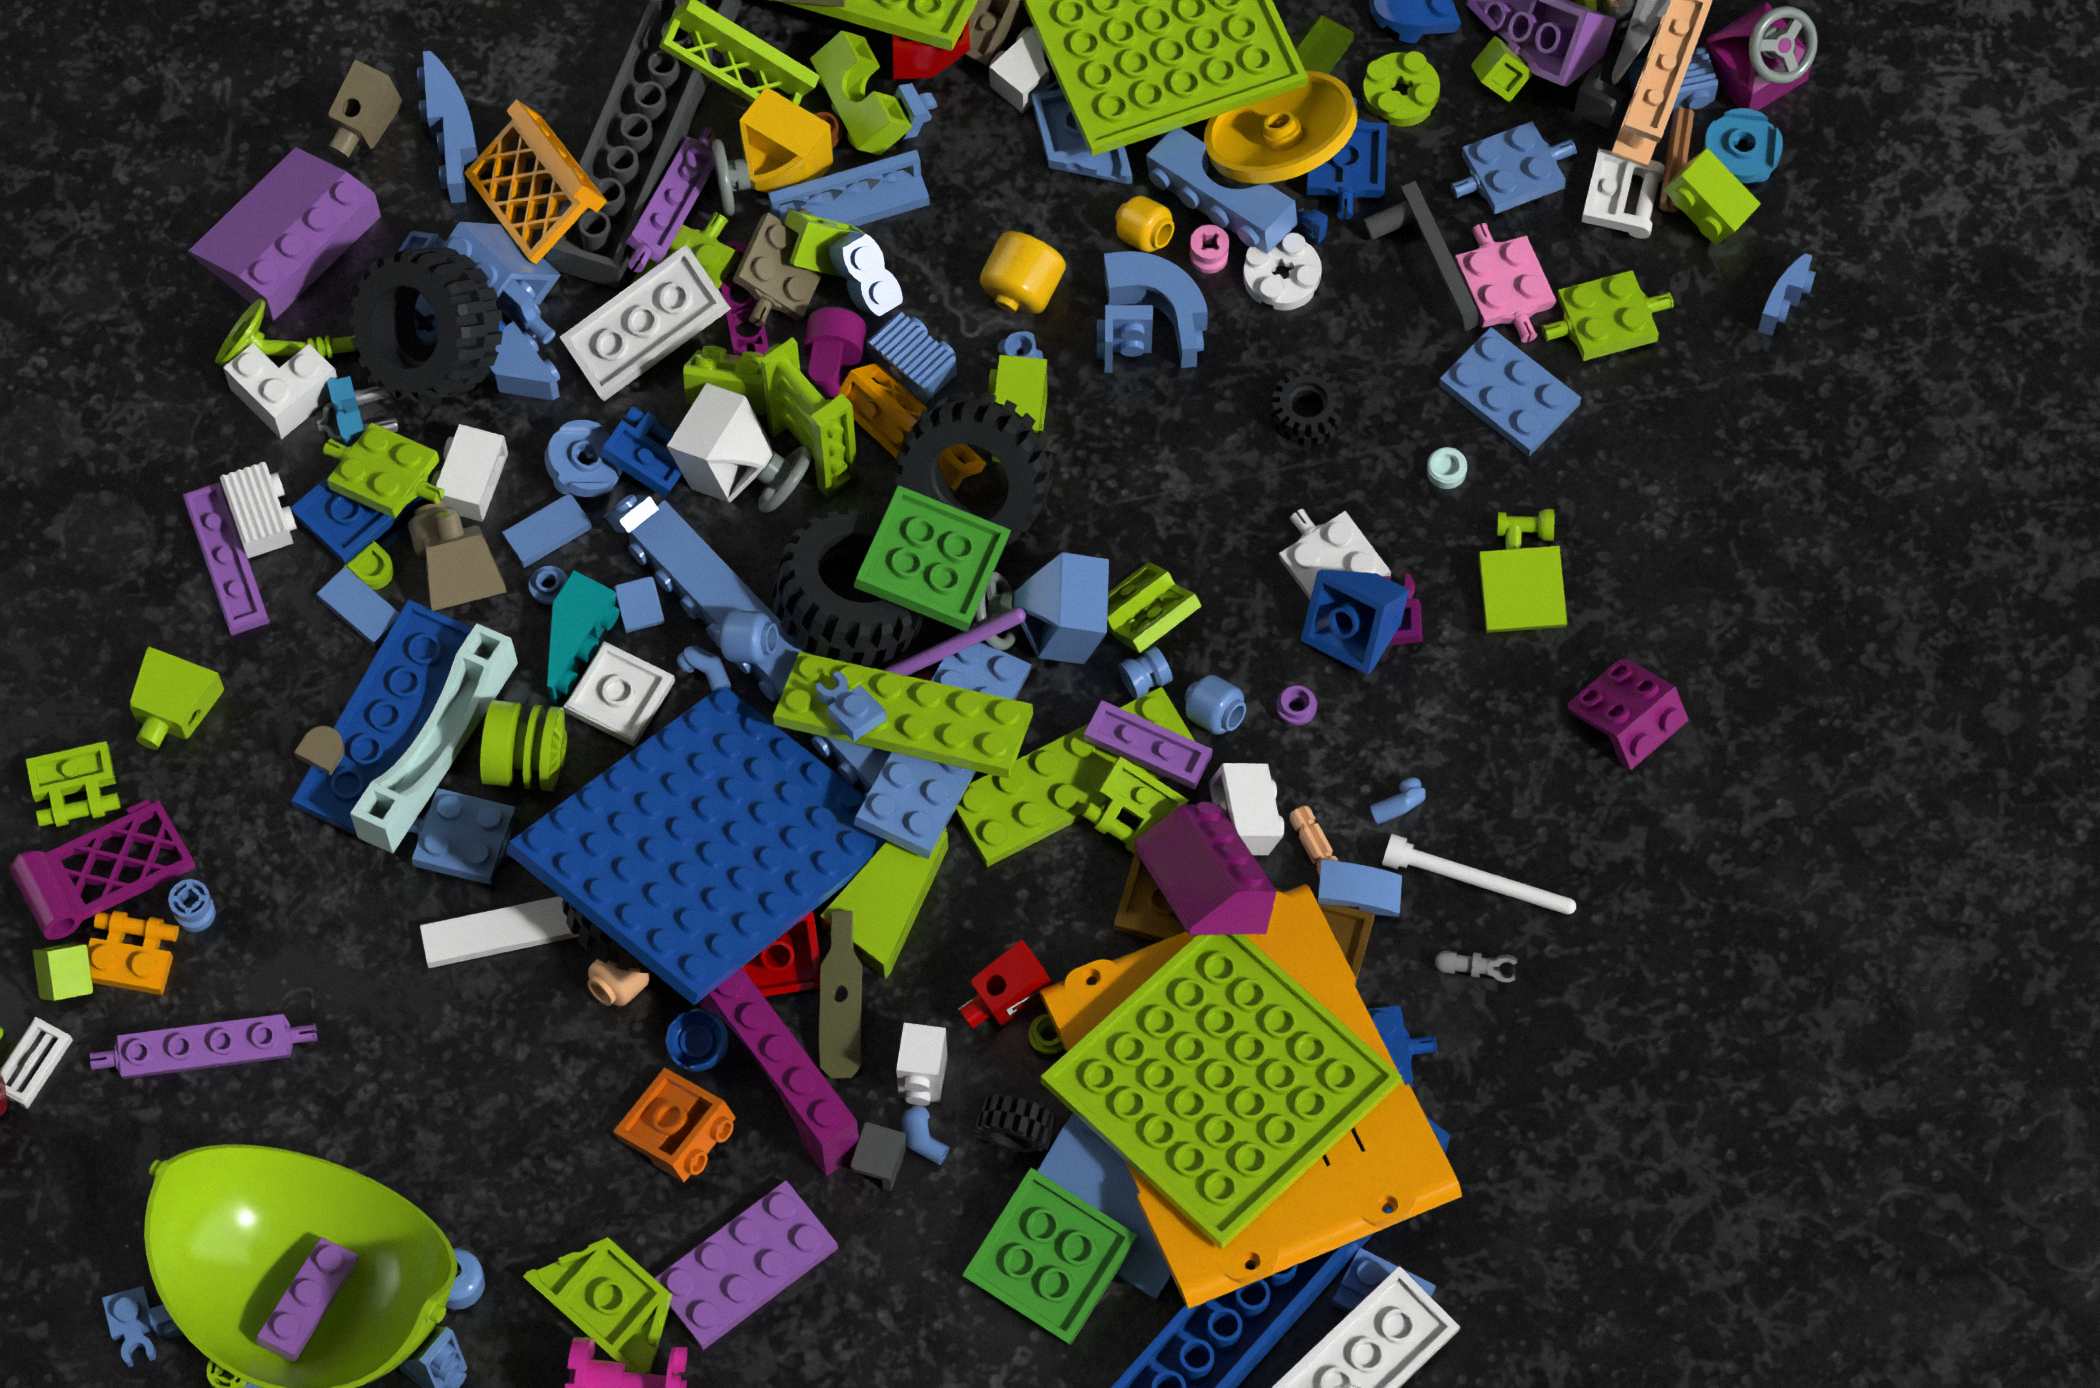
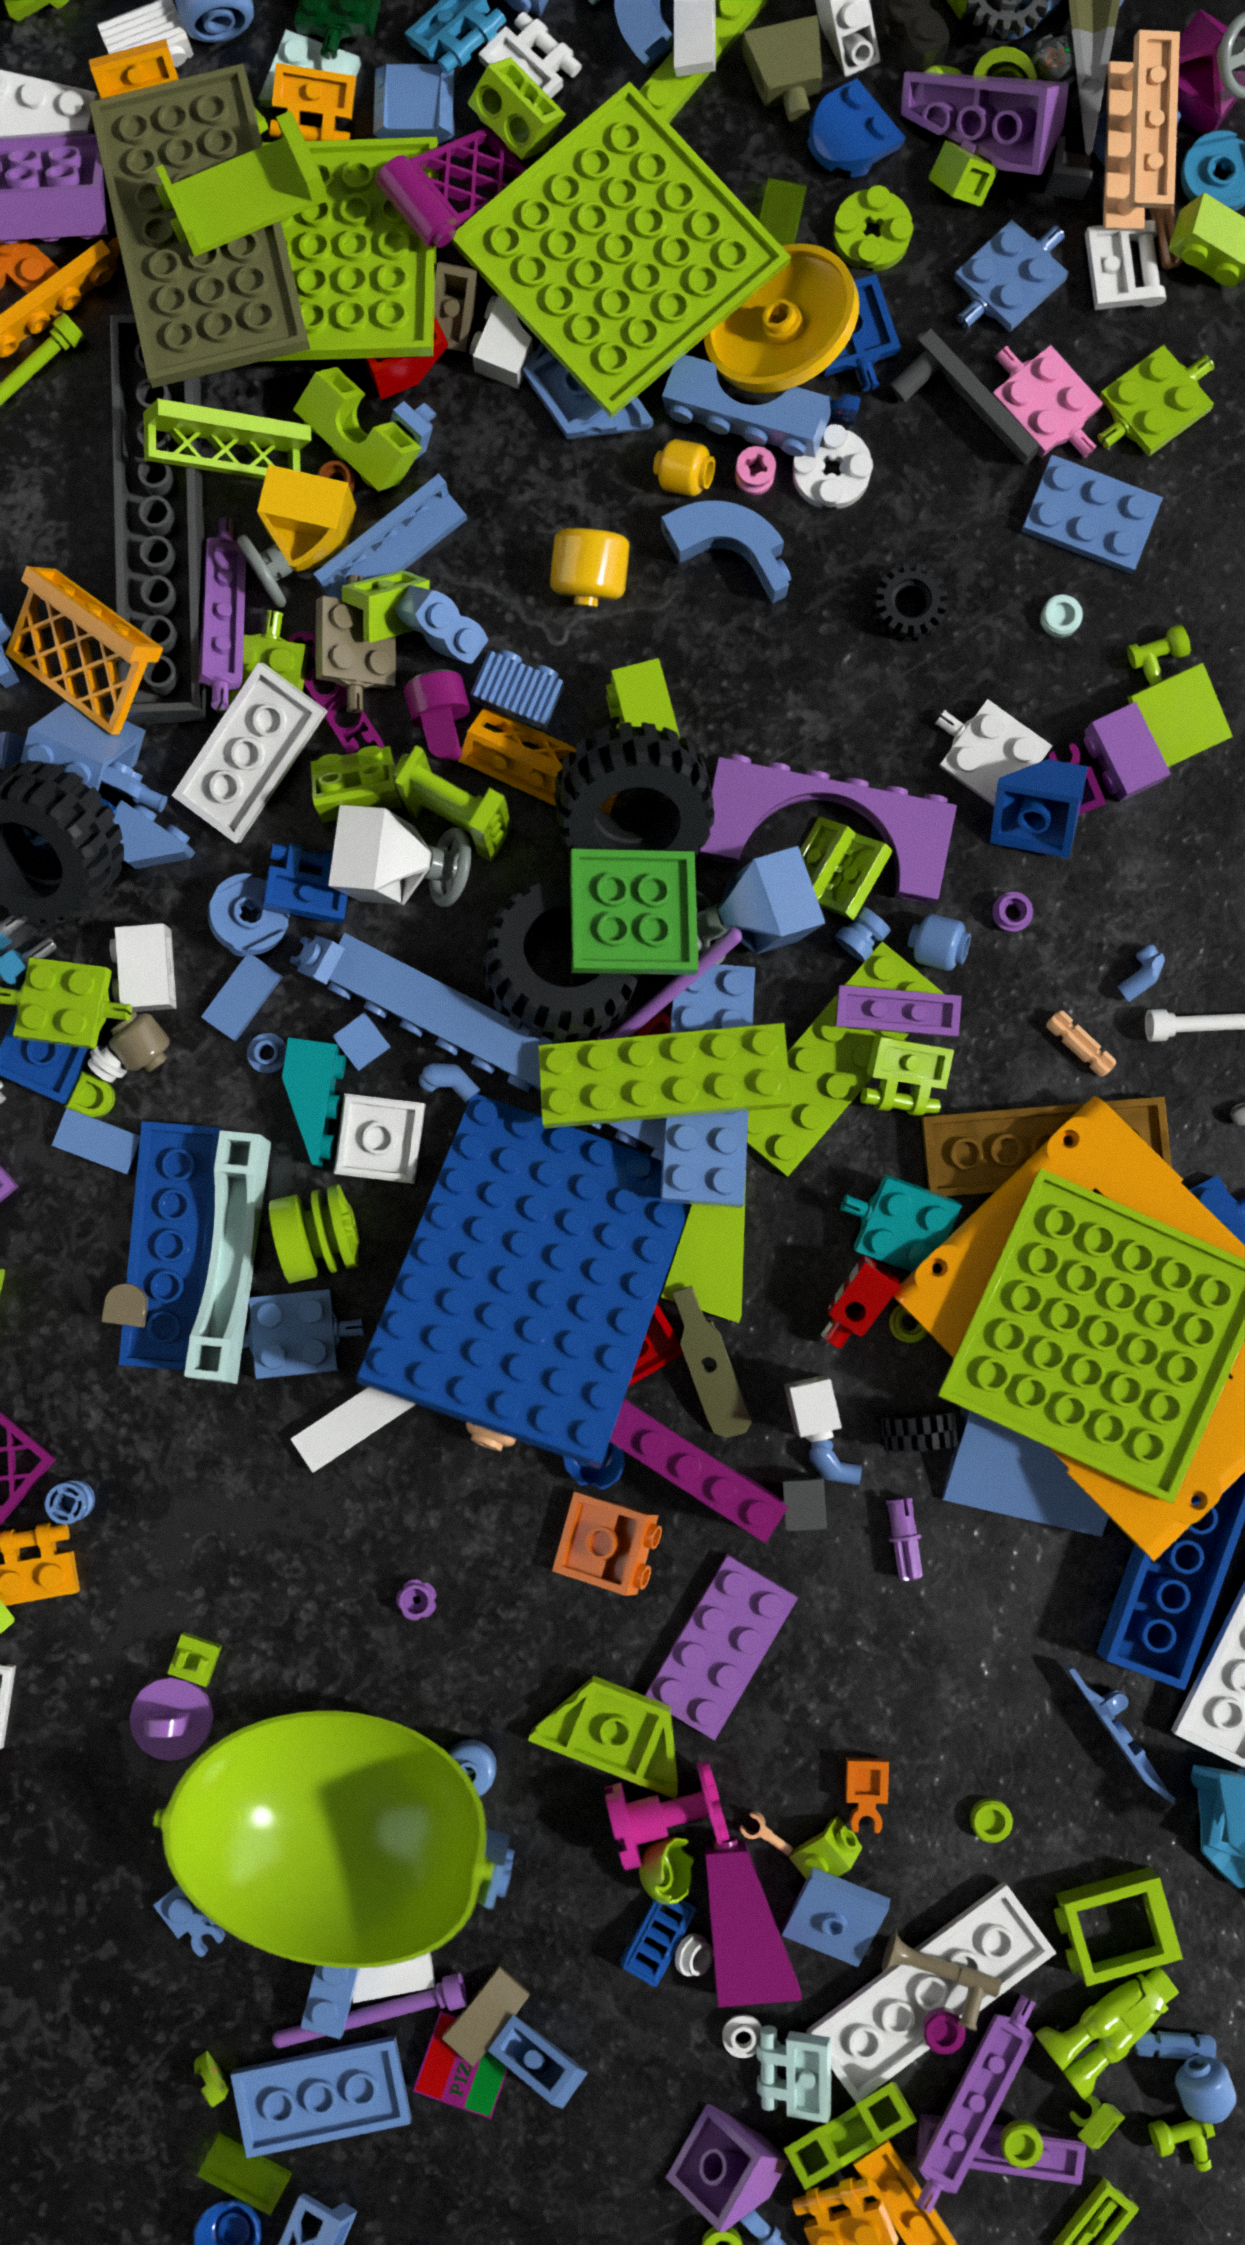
camera: 25 degrees left, 20 degrees up
medium lavender plate [90,1014,318,1079] -> none
medium lavender plate [257,1237,359,1363] -> none
dark tan torso [424,509,507,611] -> none
medium blue head [715,610,779,664] -> none
medium blue plate [816,671,886,741] -> none
bright green plate [962,1168,1139,1345] -> none
medium blue plate [998,331,1043,359] -> none
medium blue bracket [1097,305,1153,373] -> none
magenta slope [1134,802,1277,935] -> none
white brick [1209,763,1284,855] -> none
medium blue slope [1318,859,1402,917] -> none
none -> white plate [87,1045,127,1082]
none -> medium lavender tile [129,1675,214,1761]
none -> lime tile [167,1632,222,1687]
none -> medium lavender plate [396,1579,436,1620]
none -> medium lavender arch [698,754,957,906]
none -> teal plate [840,1174,962,1272]
none -> medium lavender axle [886,1497,923,1581]
none -> medium lavender brick [1084,702,1171,802]

